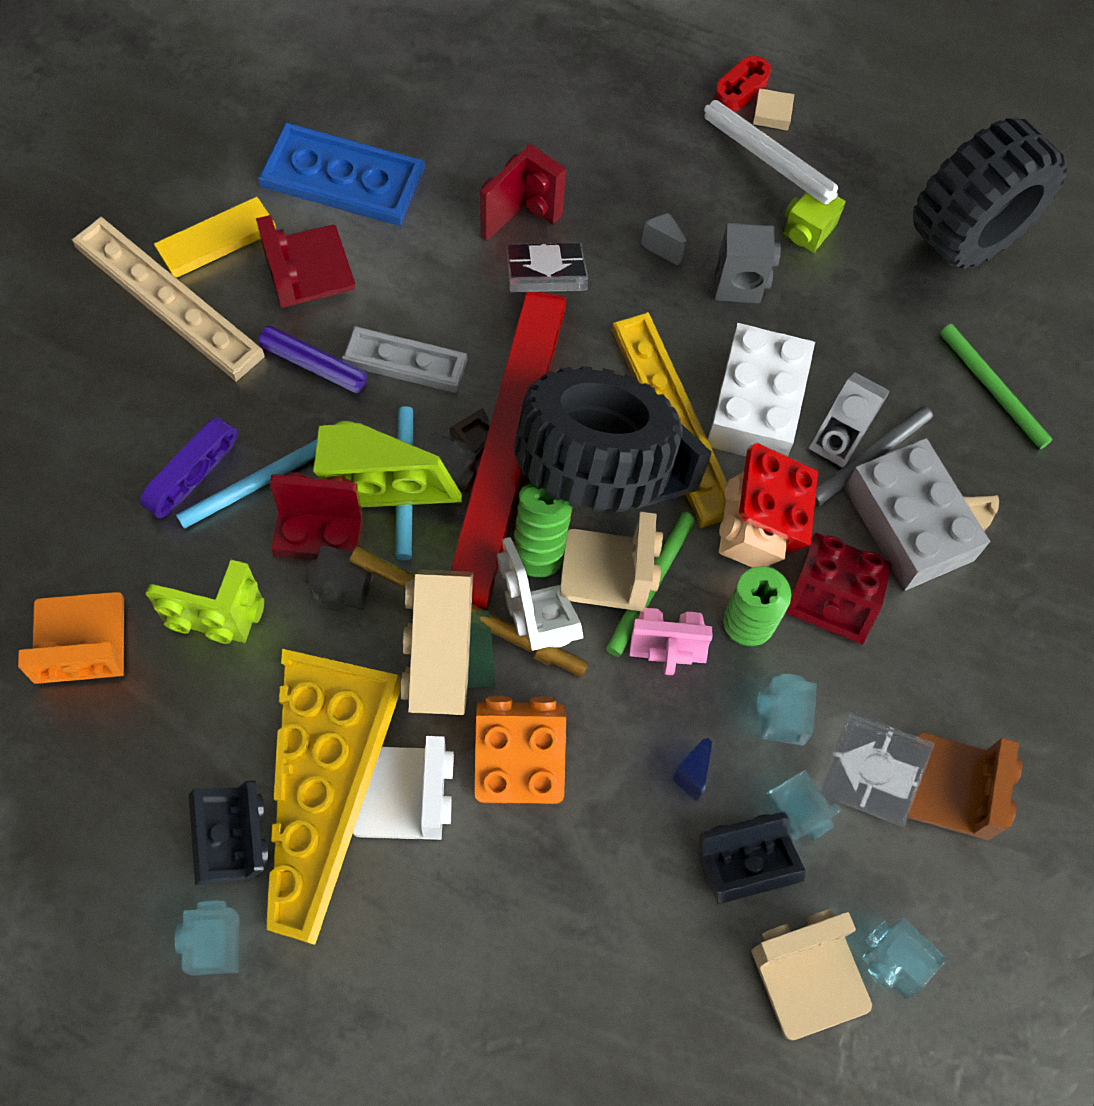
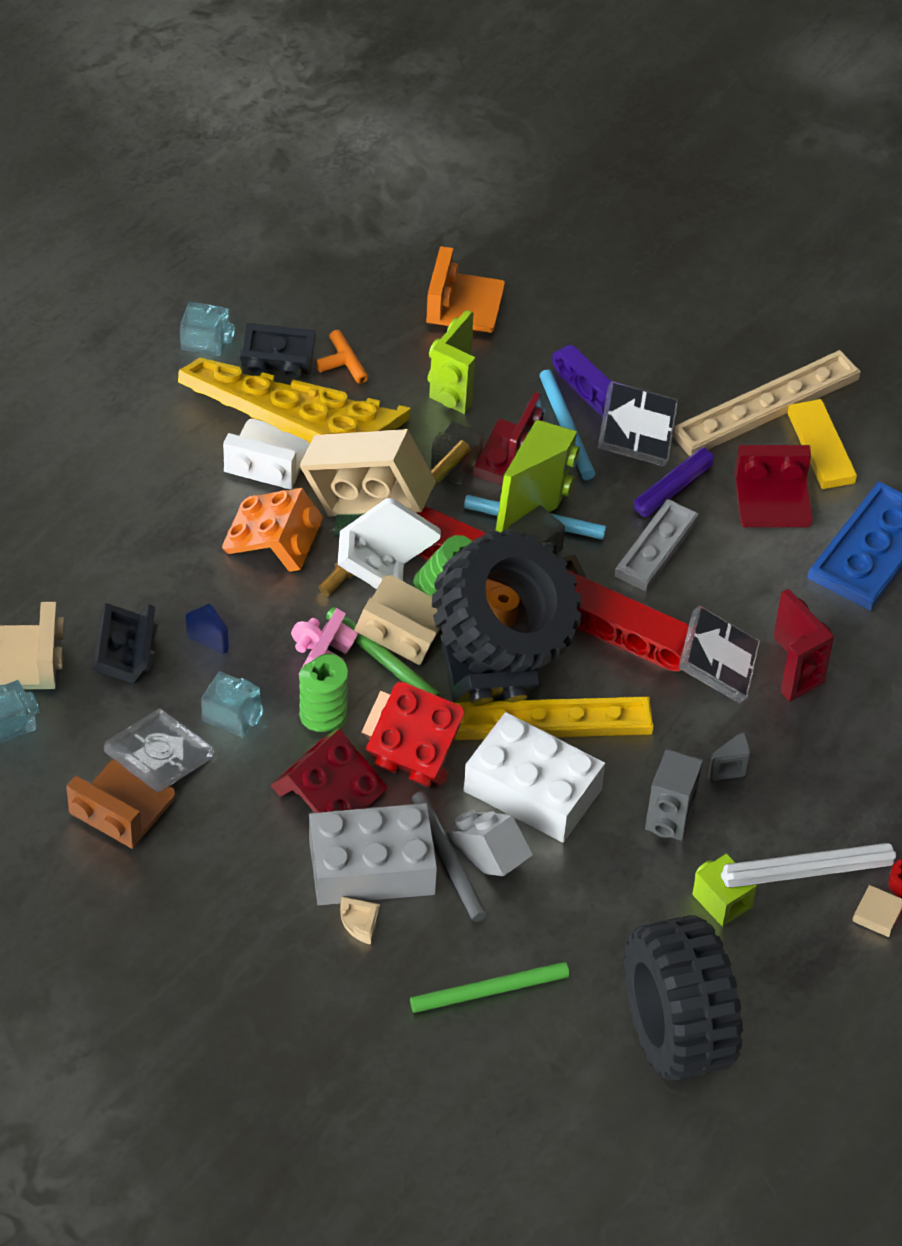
camera: 110 degrees right, 15 degrees down
clear light blue bracket [765,770,841,842] -> none
none -> orange piece [315,330,369,384]
none -> tile [598,381,678,466]

